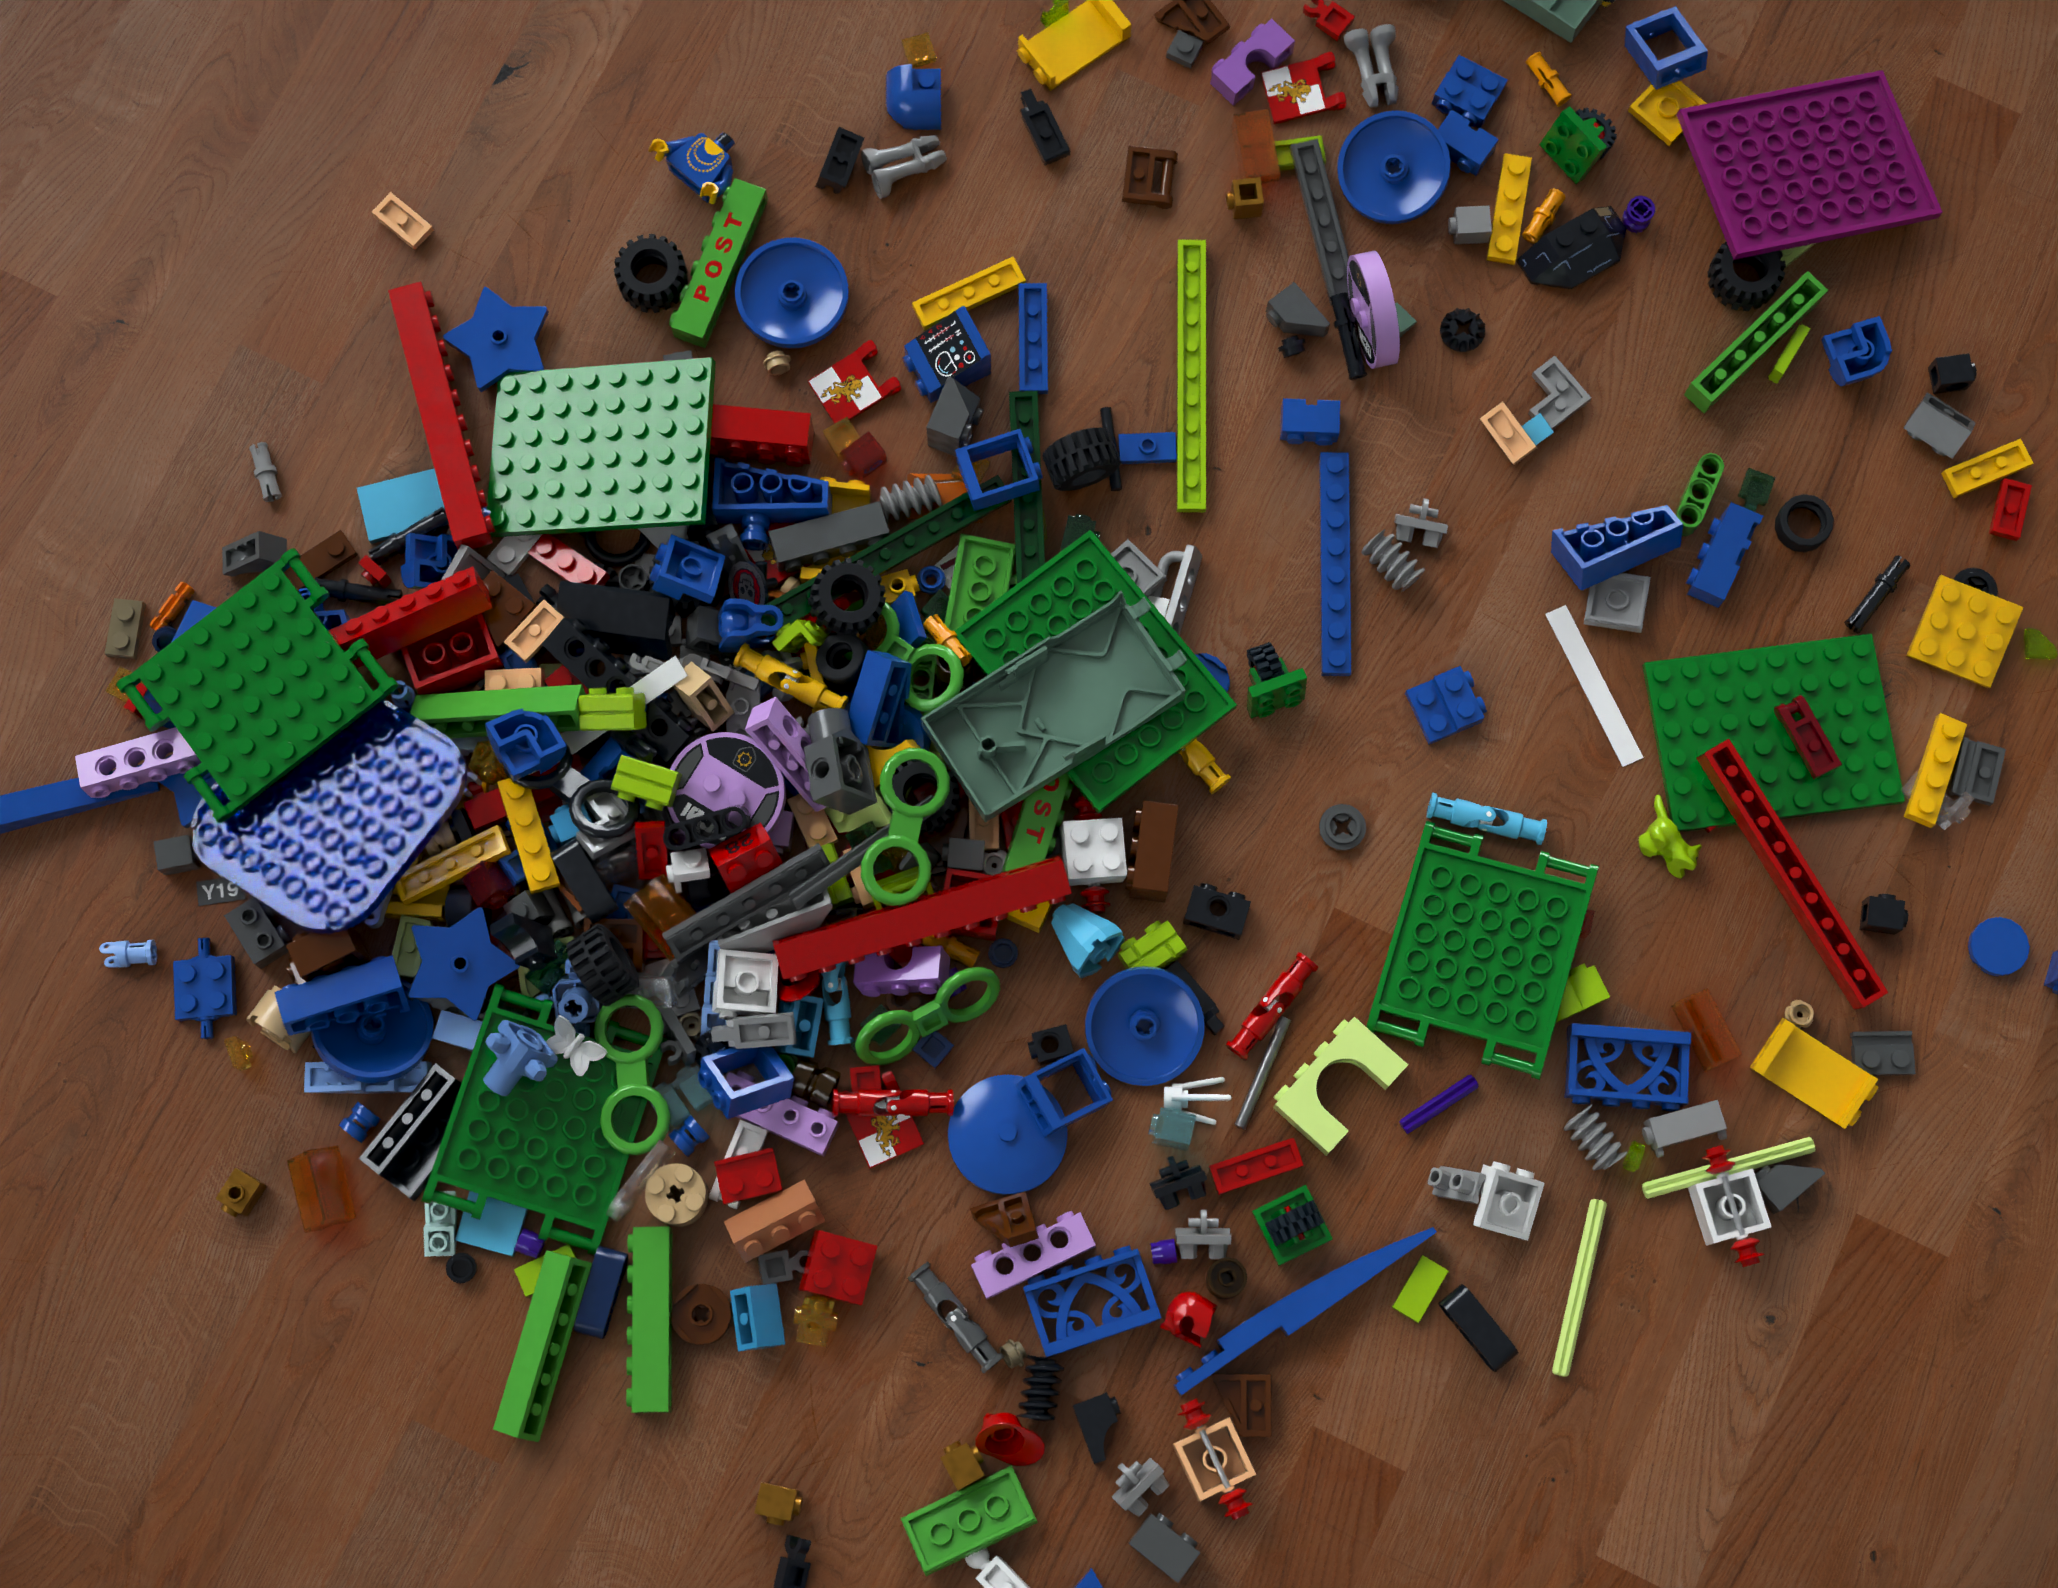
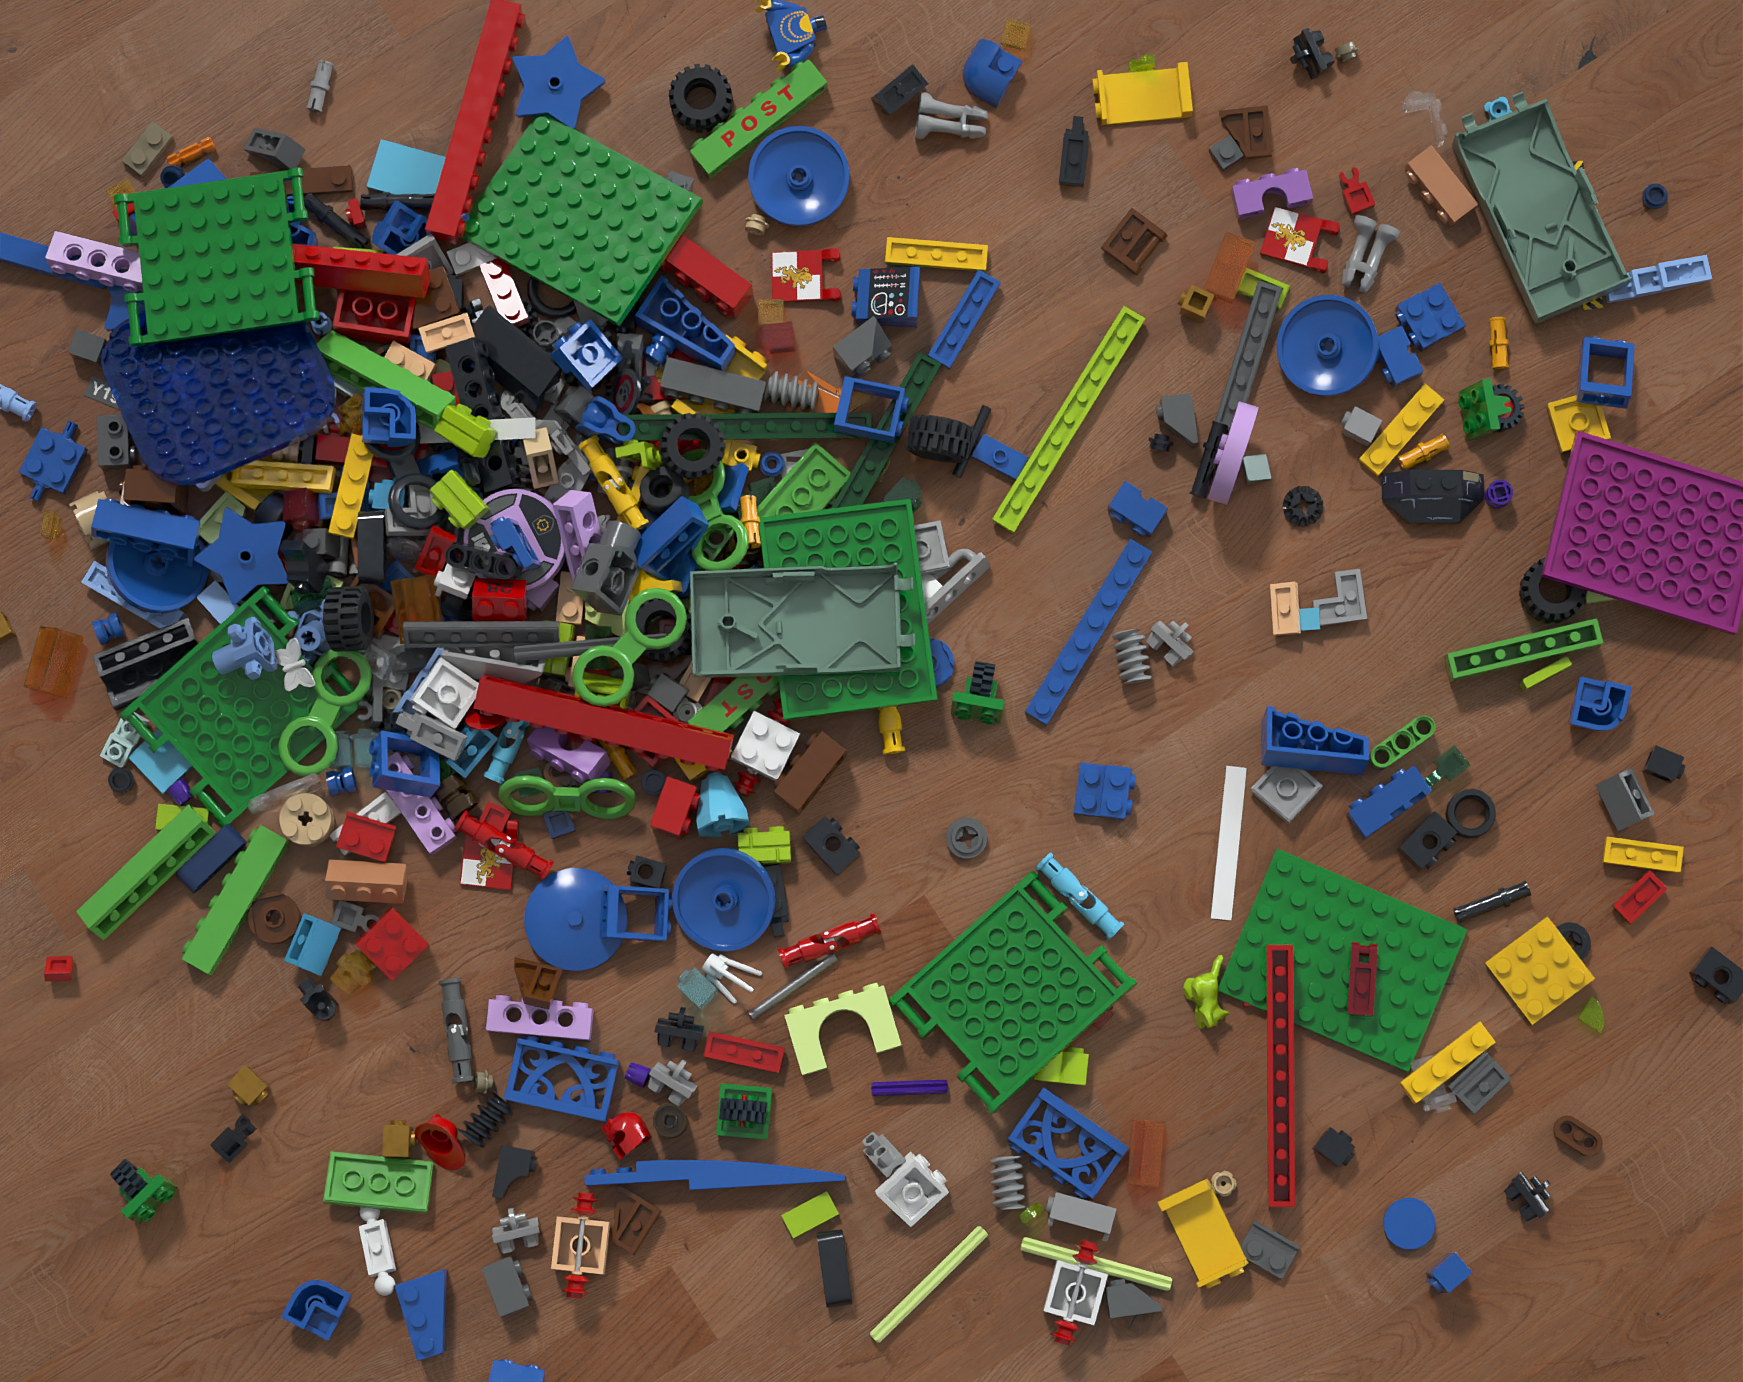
camera: 35 degrees right, 5 degrees up
none -> red plate [44,956,74,982]
none -> black hips [298,978,338,1021]
none -> blue plate [490,516,542,571]
none -> red brick [650,776,700,840]
none -> black brick [1397,811,1457,871]

